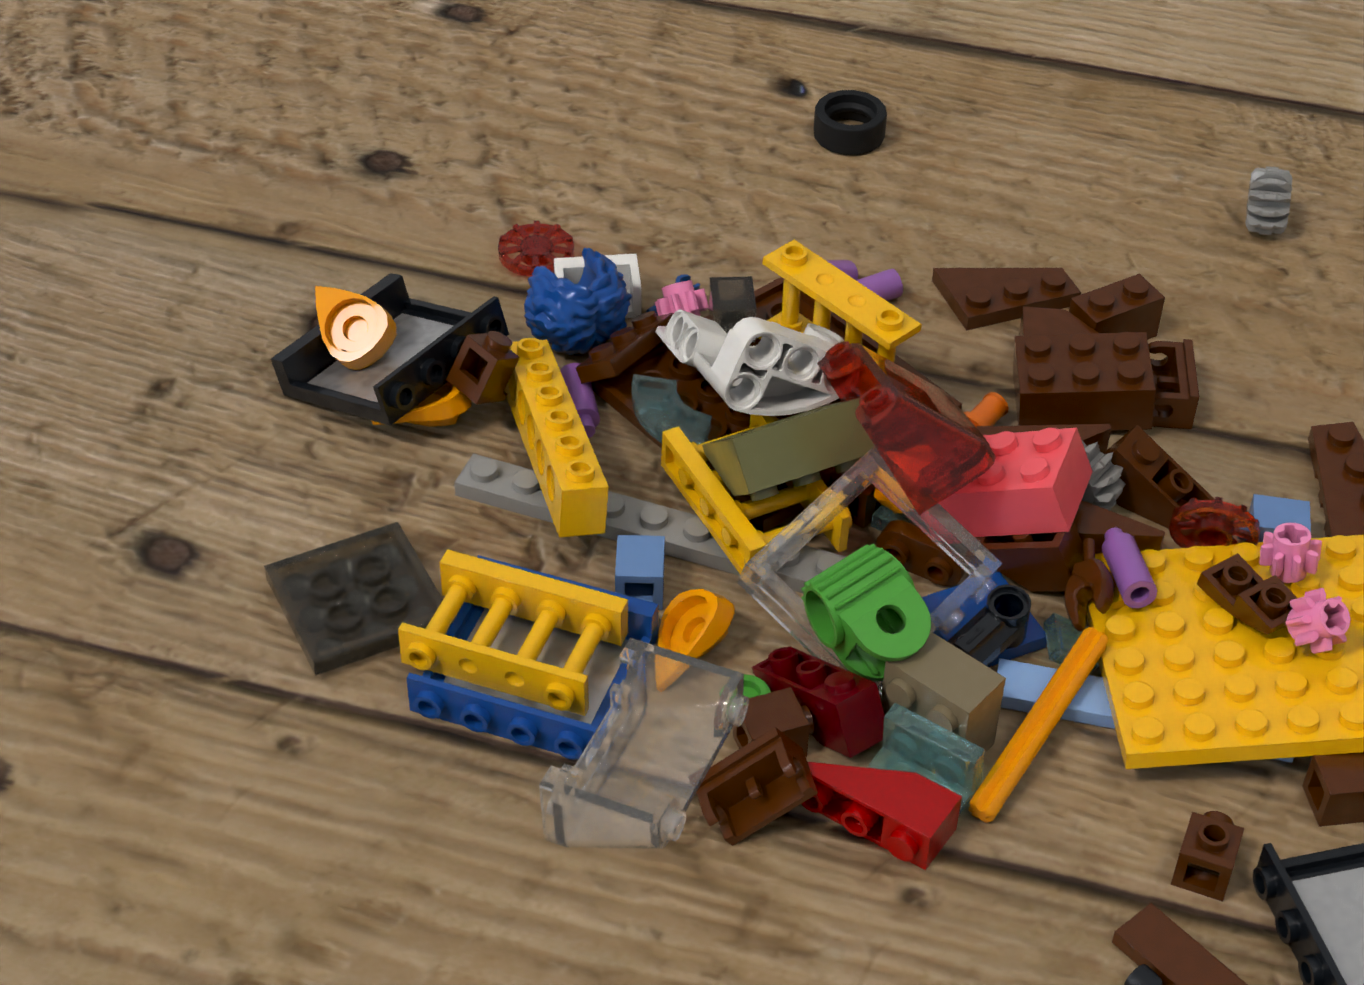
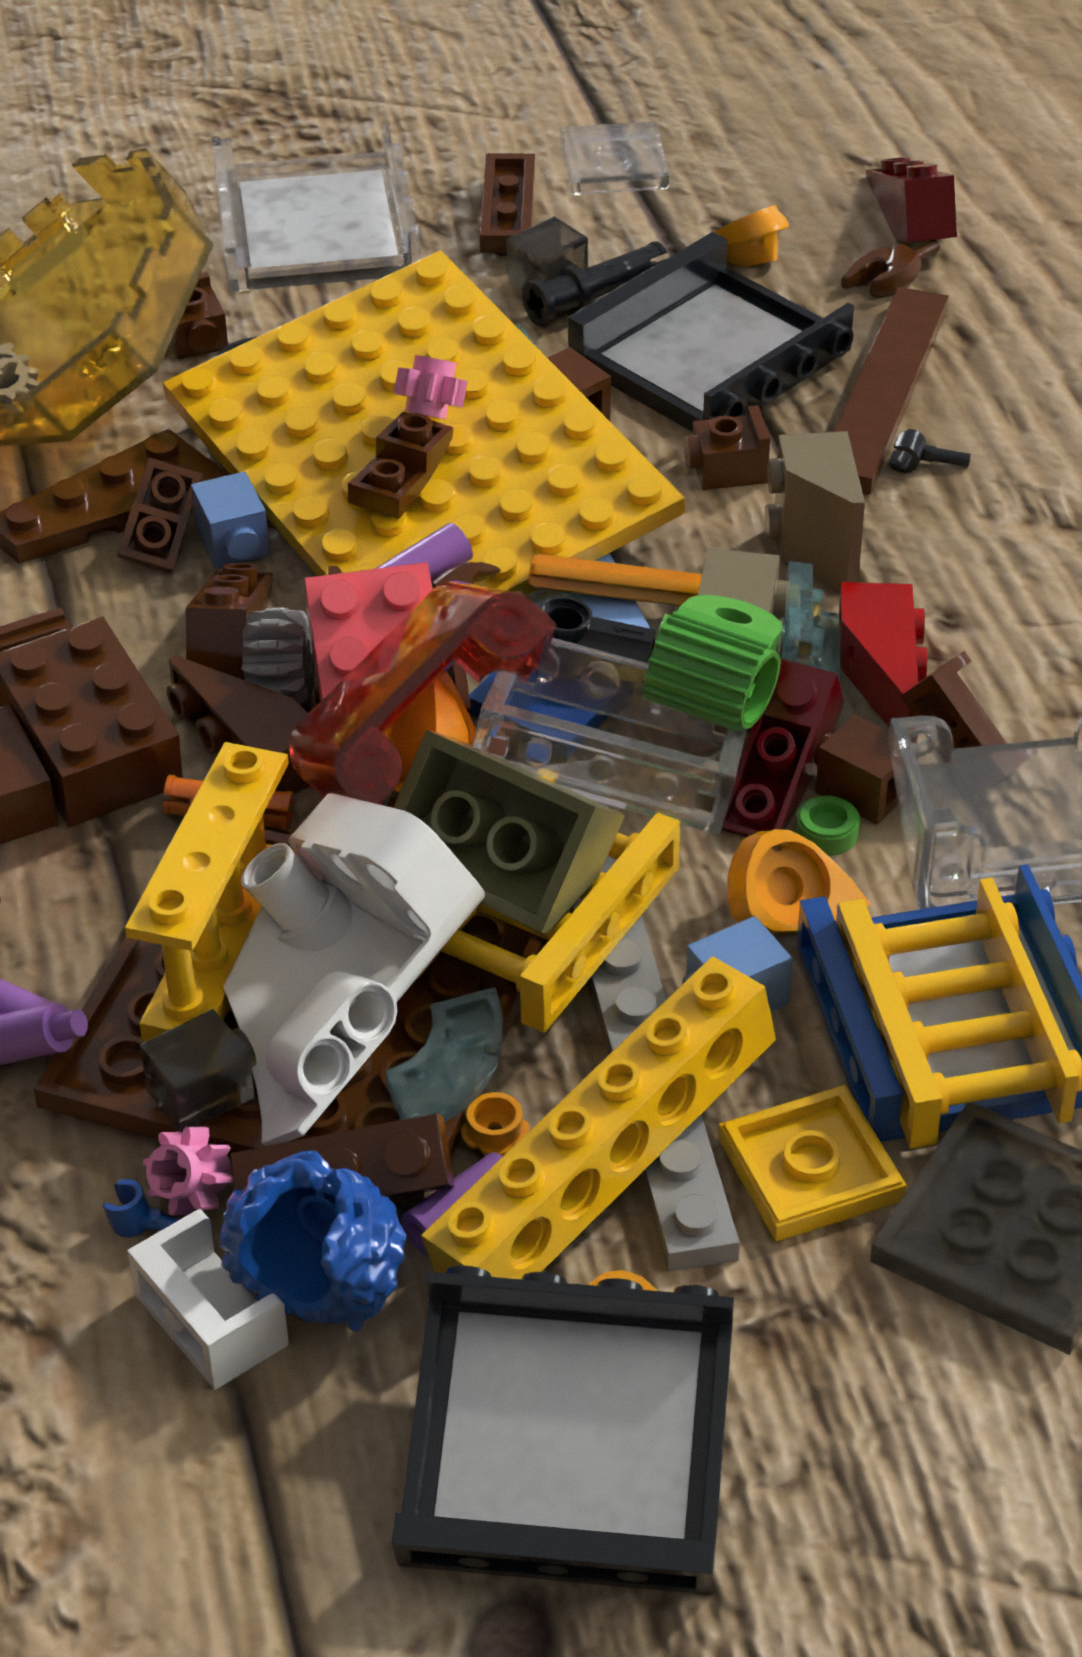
camera: 120 degrees left, 0 degrees up
light orange piece [315,286,397,371] -> none
reddish brown brick [446,331,520,405] -> none
clear red wheel [498,221,574,277] -> none
clear red wheel [1169,497,1260,548] -> none
bright pink gear [1259,523,1322,583] -> none
none -> reddish brown slope [117,457,203,573]
none -> light orange plate [461,1092,530,1156]
none -> yellow tile [718,1085,907,1242]
none -> dark tan slope [765,431,865,592]

